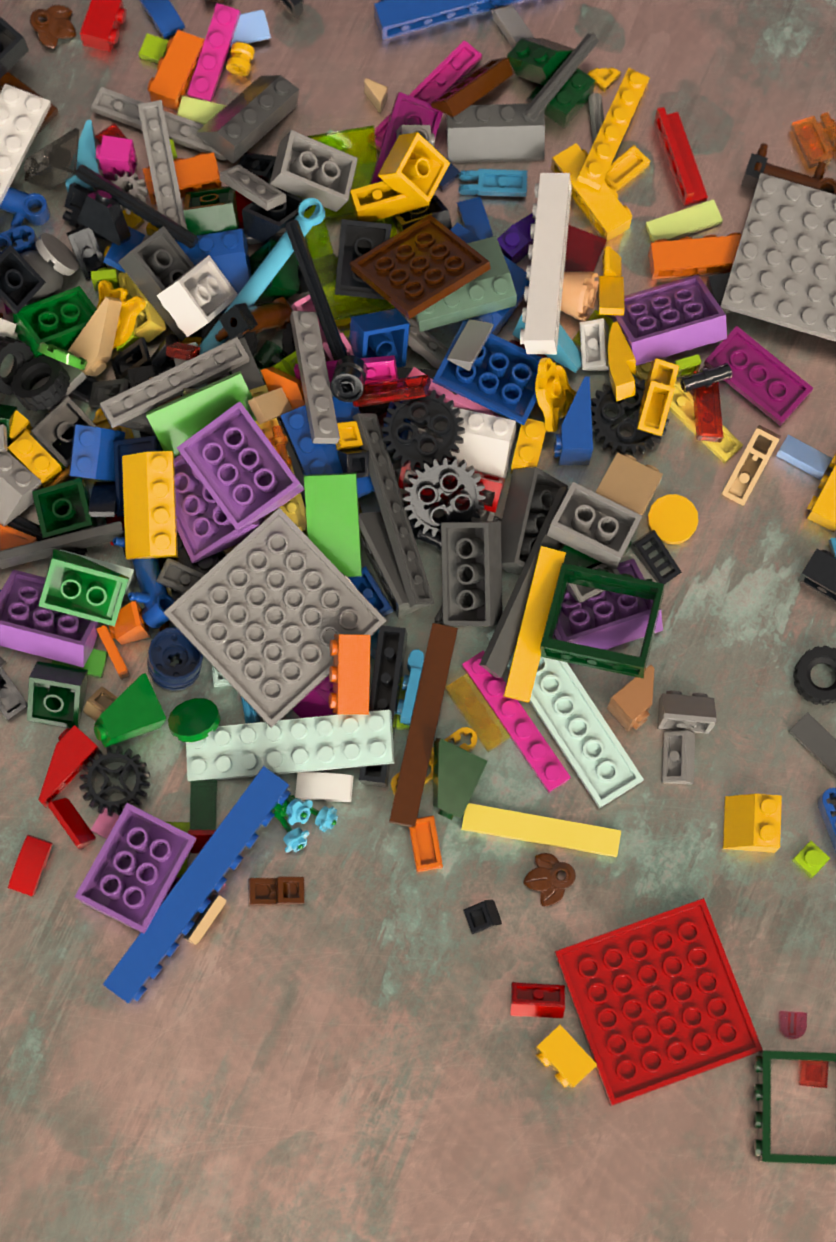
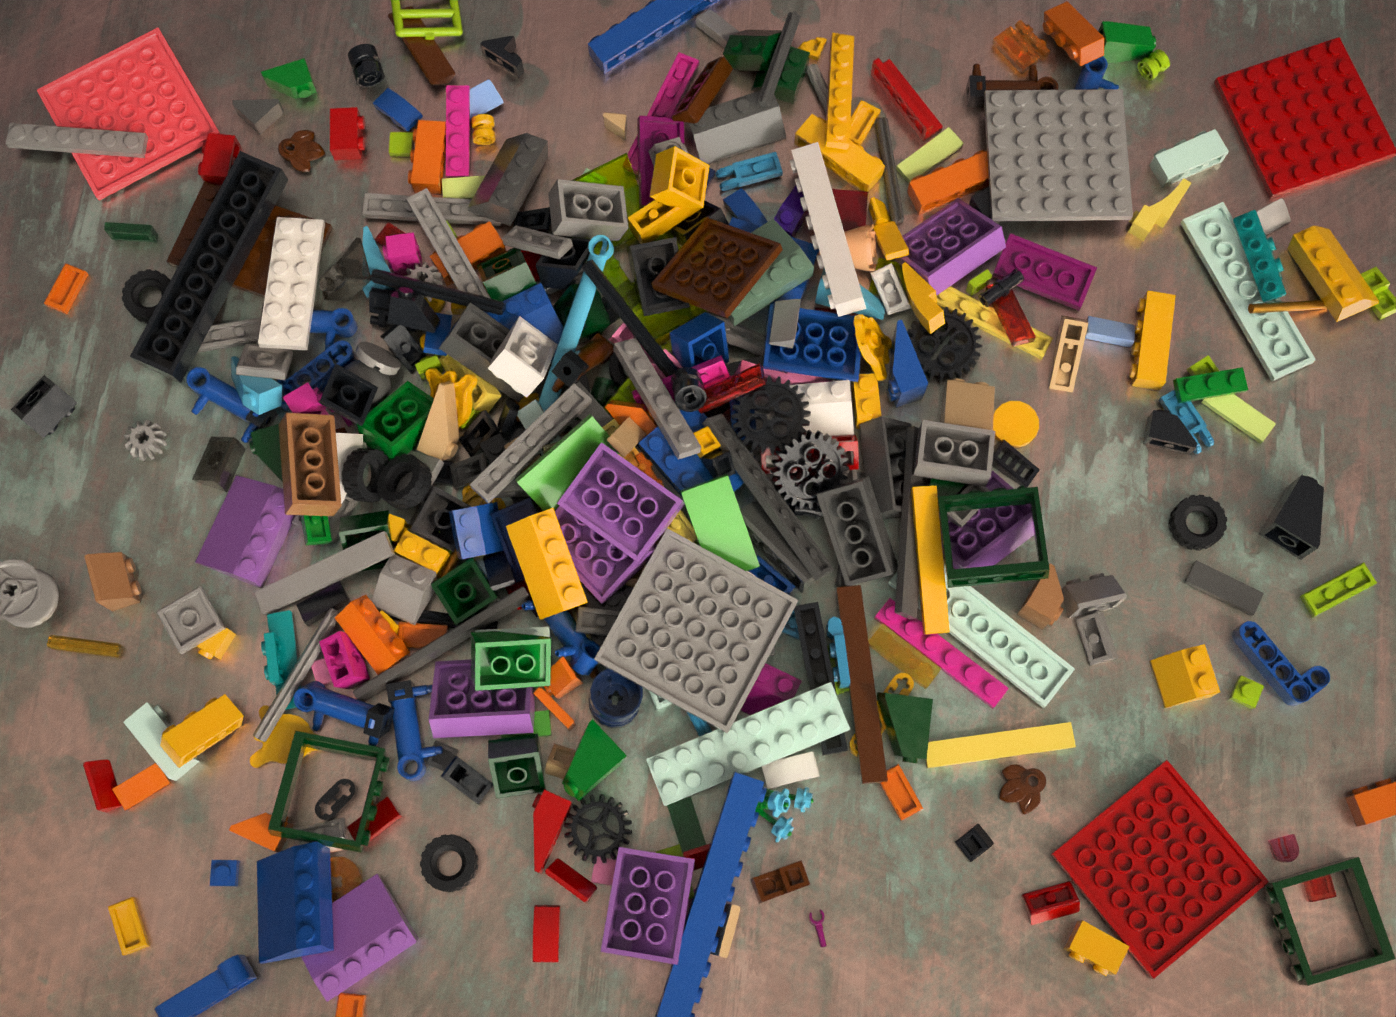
camera: 15 degrees left, 0 degrees up
bright green tile [37,341,87,370] -> none
clear red tile [166,342,200,360] -> none
green tile [168,698,221,742] -> none
orange brick [329,634,370,715] -> none
yellow slope [637,358,680,436] -> none
none -> magenta hand [809,910,827,947]
none -> dark grey axle [875,117,904,224]

